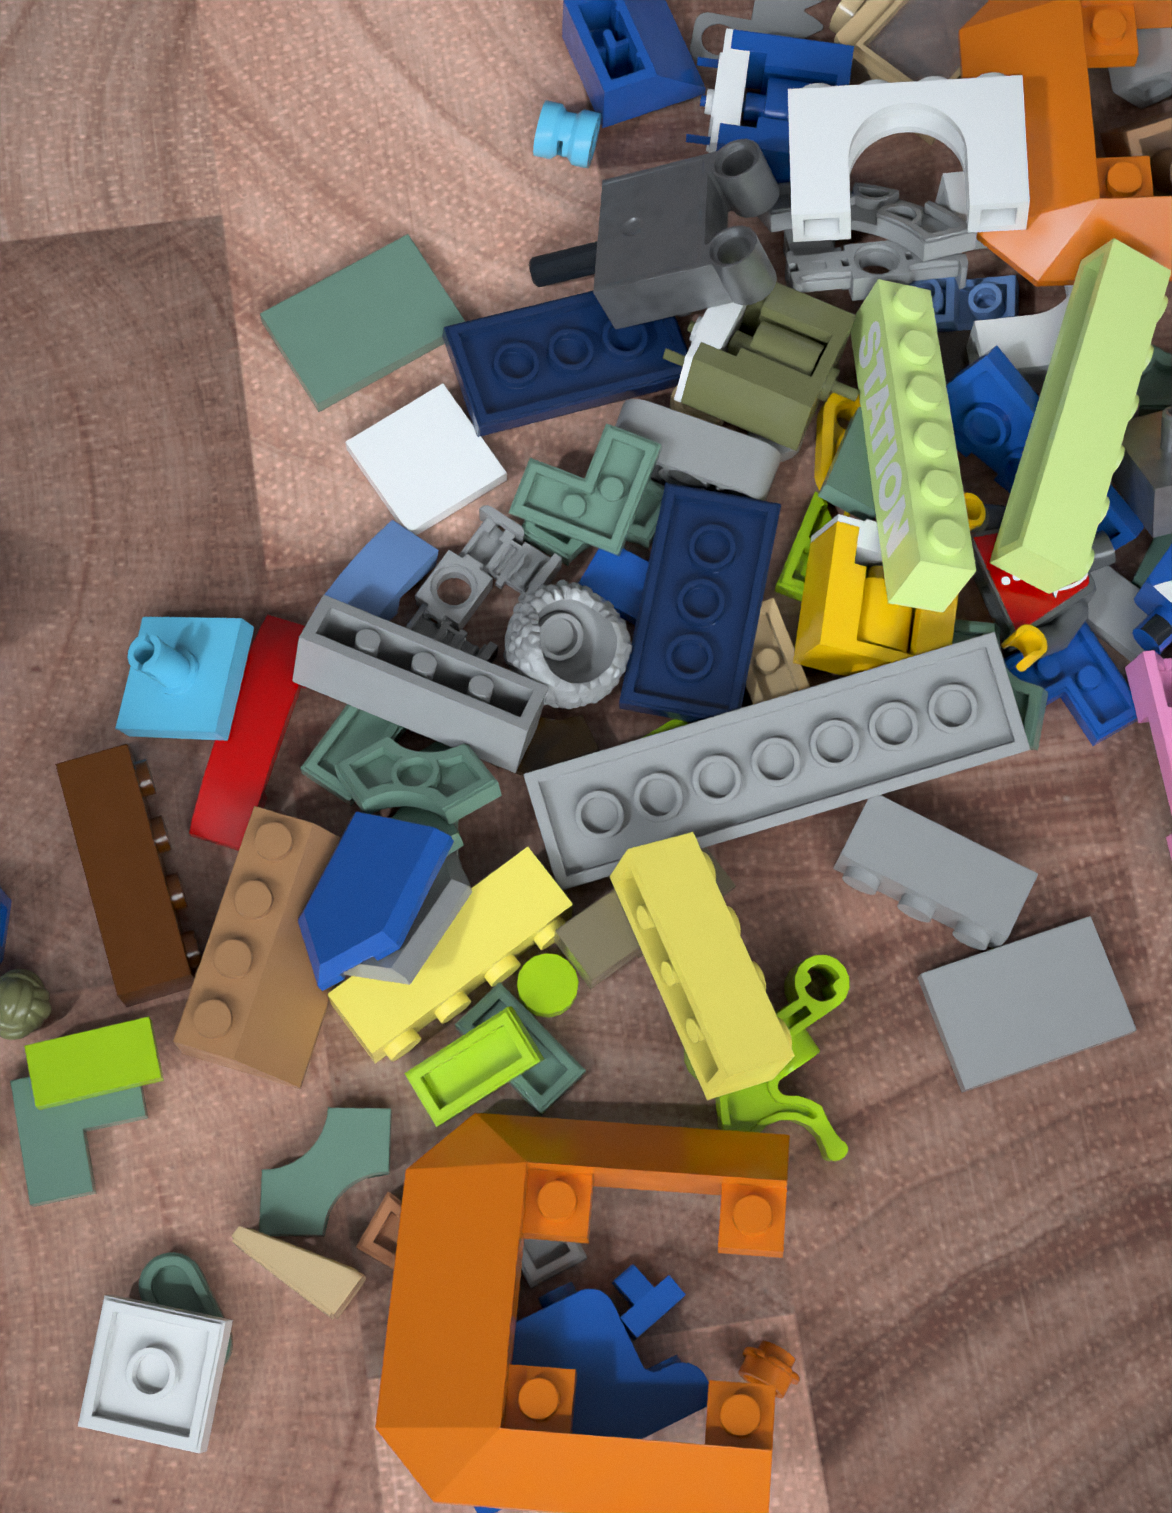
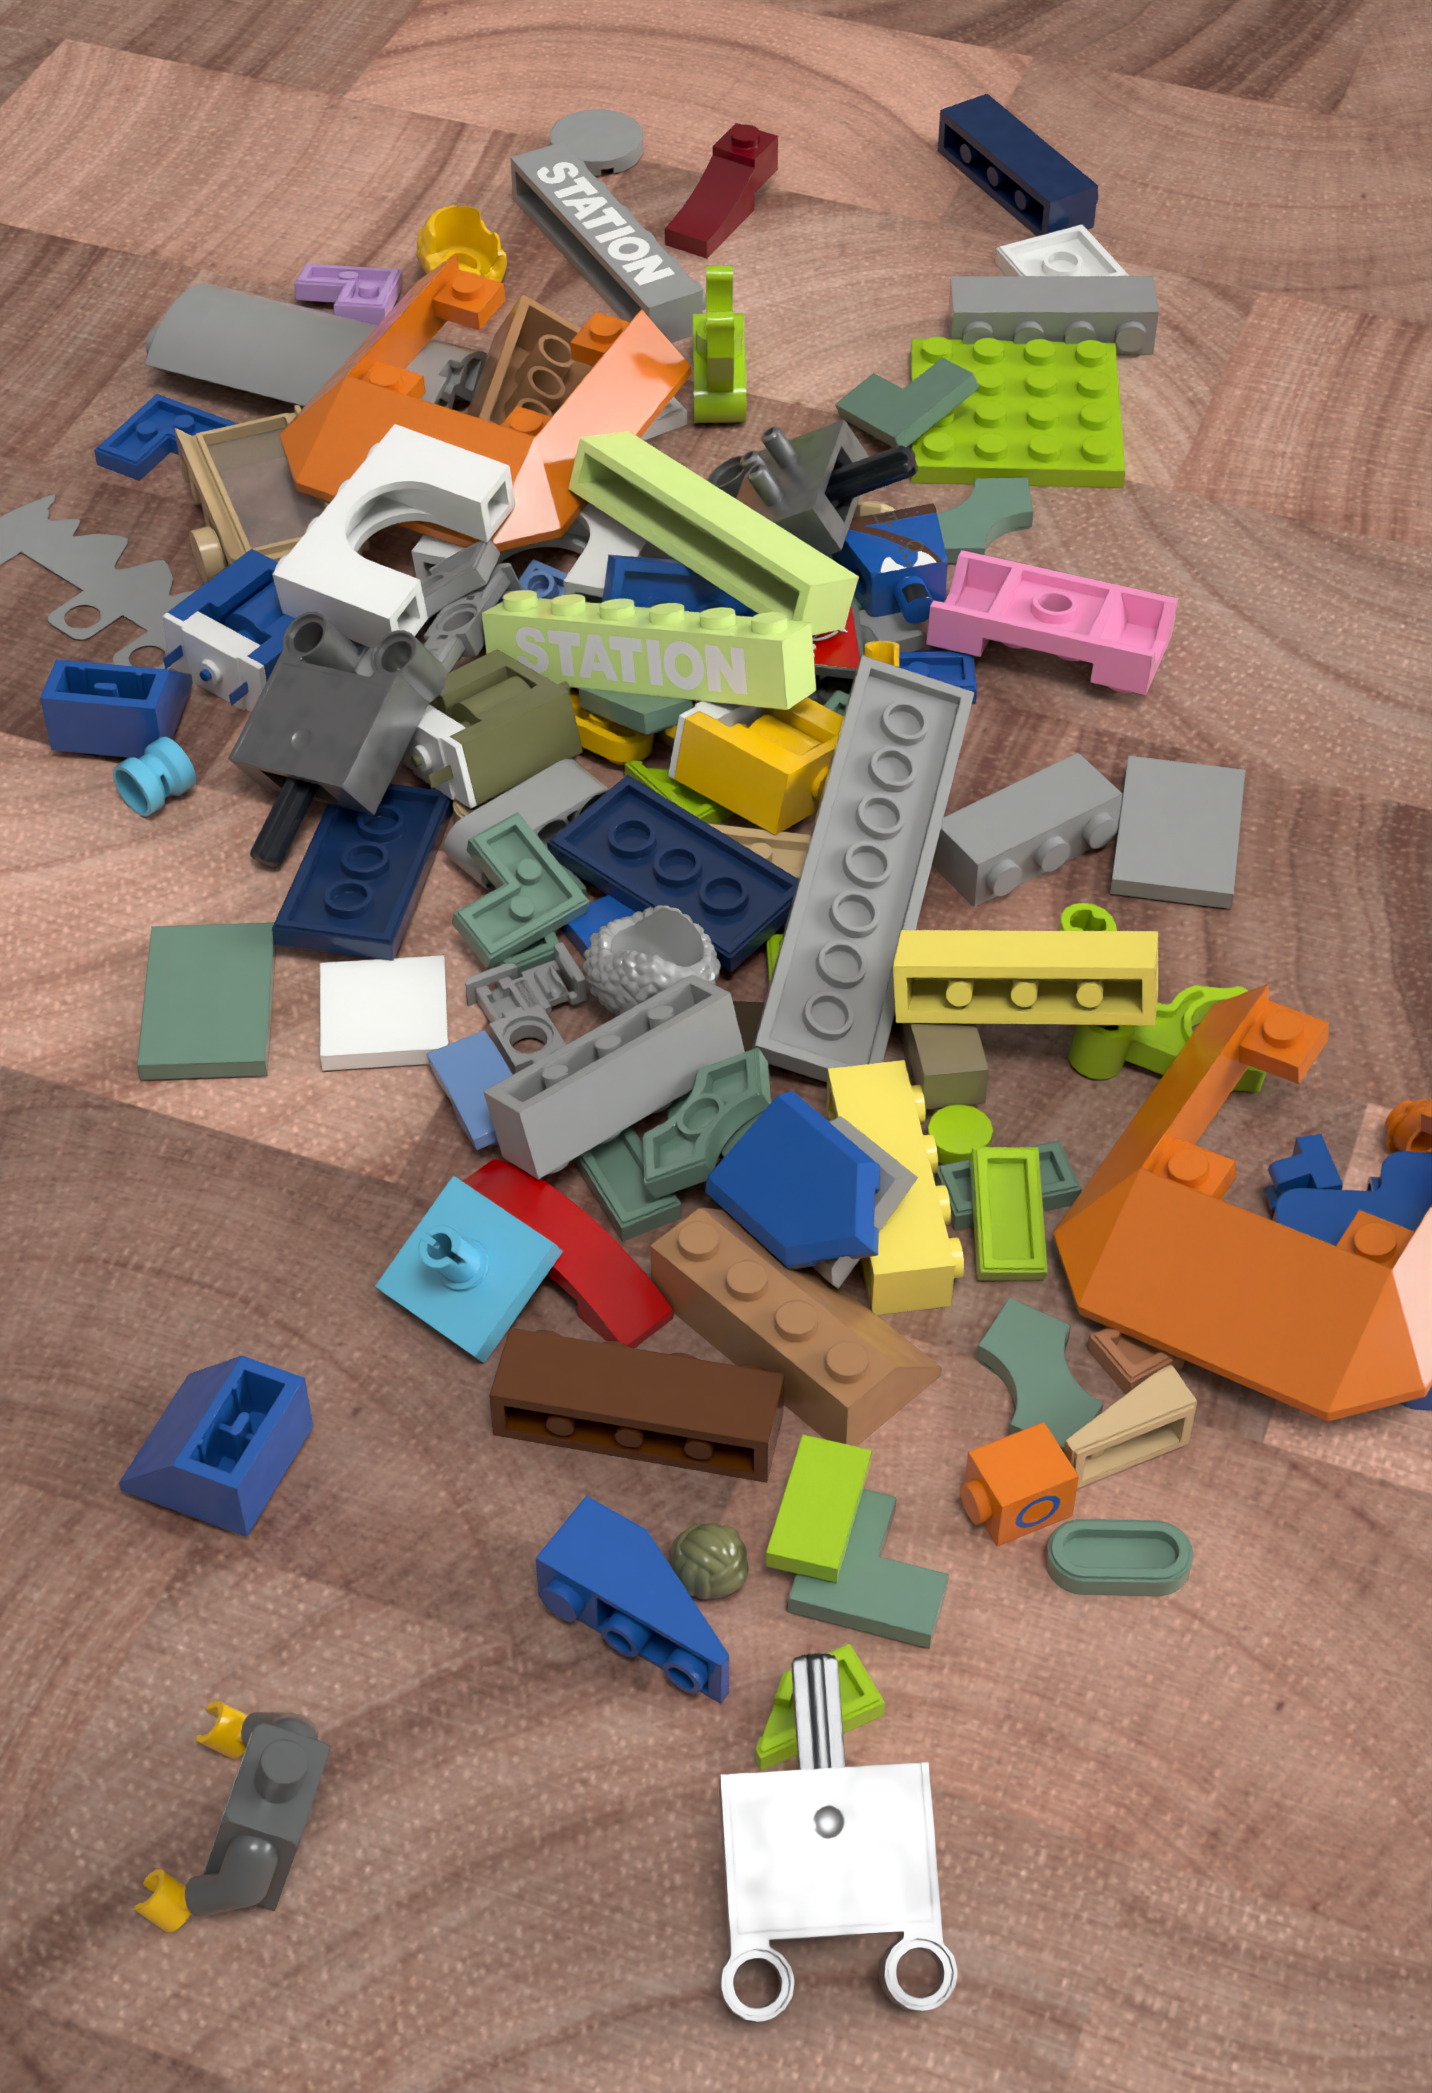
camera: 55 degrees left, 25 degrees down
white tile [78,1295,233,1453] -> none
none -> orange brick [960,1422,1079,1547]

